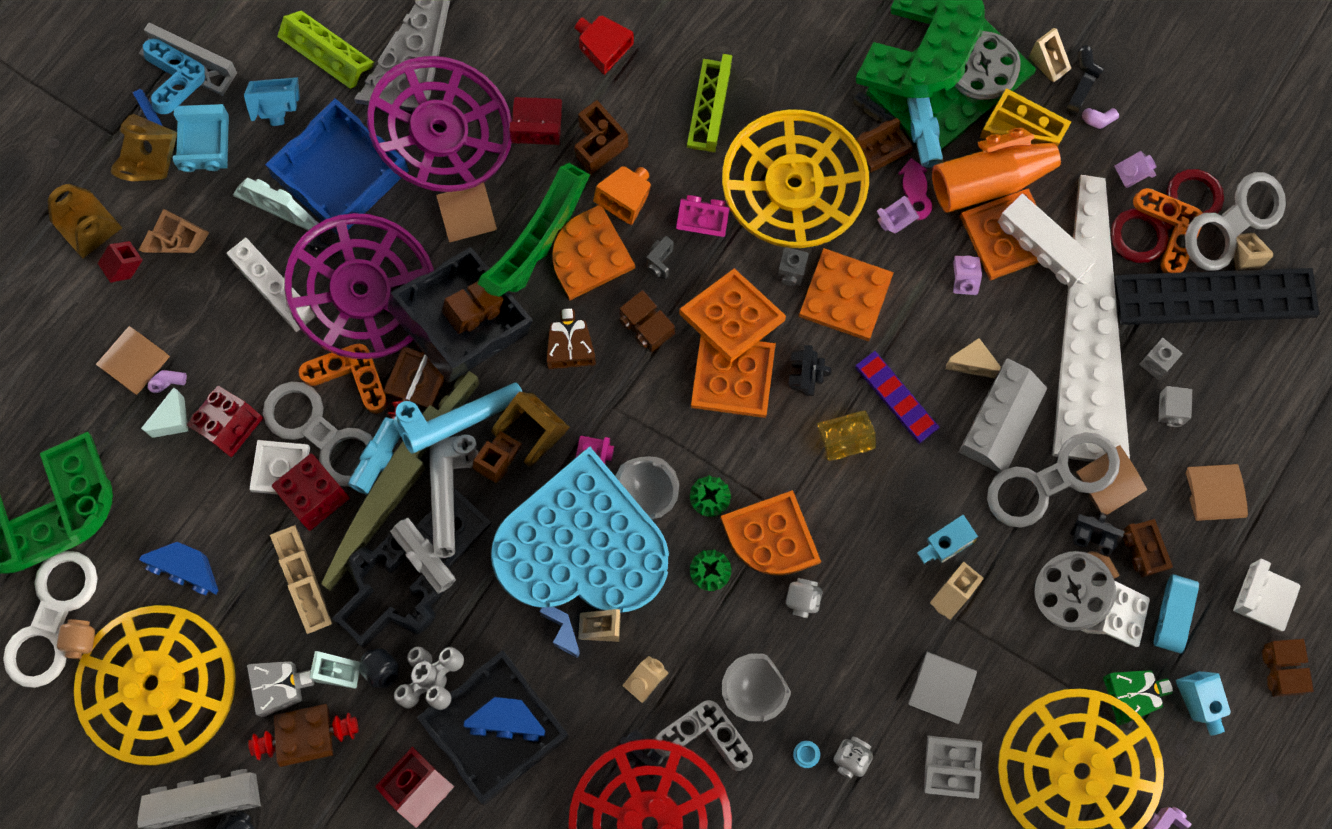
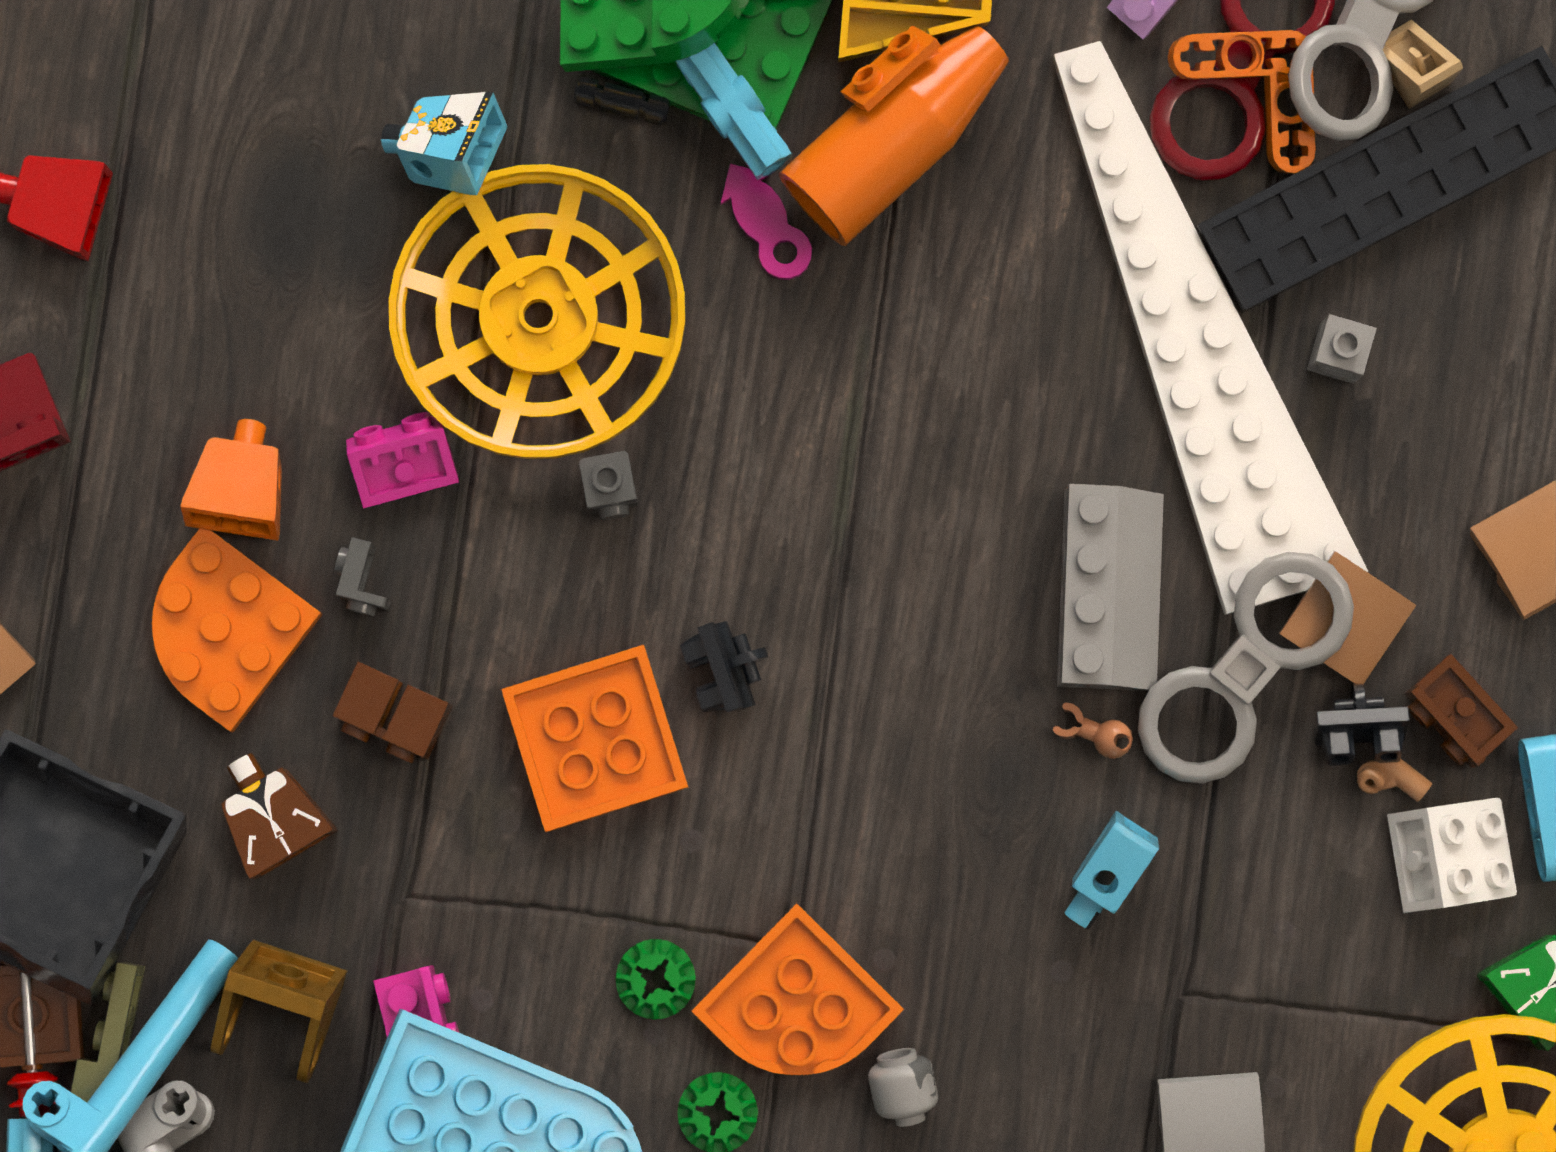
camera: 25 degrees left, 10 degrees up
reddish brown piece [441,281,503,334] -> none
reddish brown brick [473,431,522,483] -> none
green arch [478,163,590,297] -> none
reddish brown brick [575,100,628,175] -> none
light grey cylinder [615,456,679,519] -> none
orange plate [679,268,786,363] -> none
lime fence [687,54,732,152] -> none
orange plate [799,248,894,341] -> none
clear yellow bracket [817,410,876,461] -> none
tile [855,351,940,444] -> none
reddish brown bracket [856,118,913,173] -> none
lavender bracket [877,196,919,234] -> none
tan slope [930,562,984,620] -> none
tan slope [946,338,1001,378] -> none
lavender bracket [953,256,982,295] -> none
orange plate [960,188,1039,280] -> none
white brick [998,193,1097,288] -> none
light grey wedge [1035,551,1116,630] -> none
light grey brick [1158,386,1192,427] -> none
none -> medium azure torso [381,92,508,195]
none -> nougat arm [1053,703,1133,759]

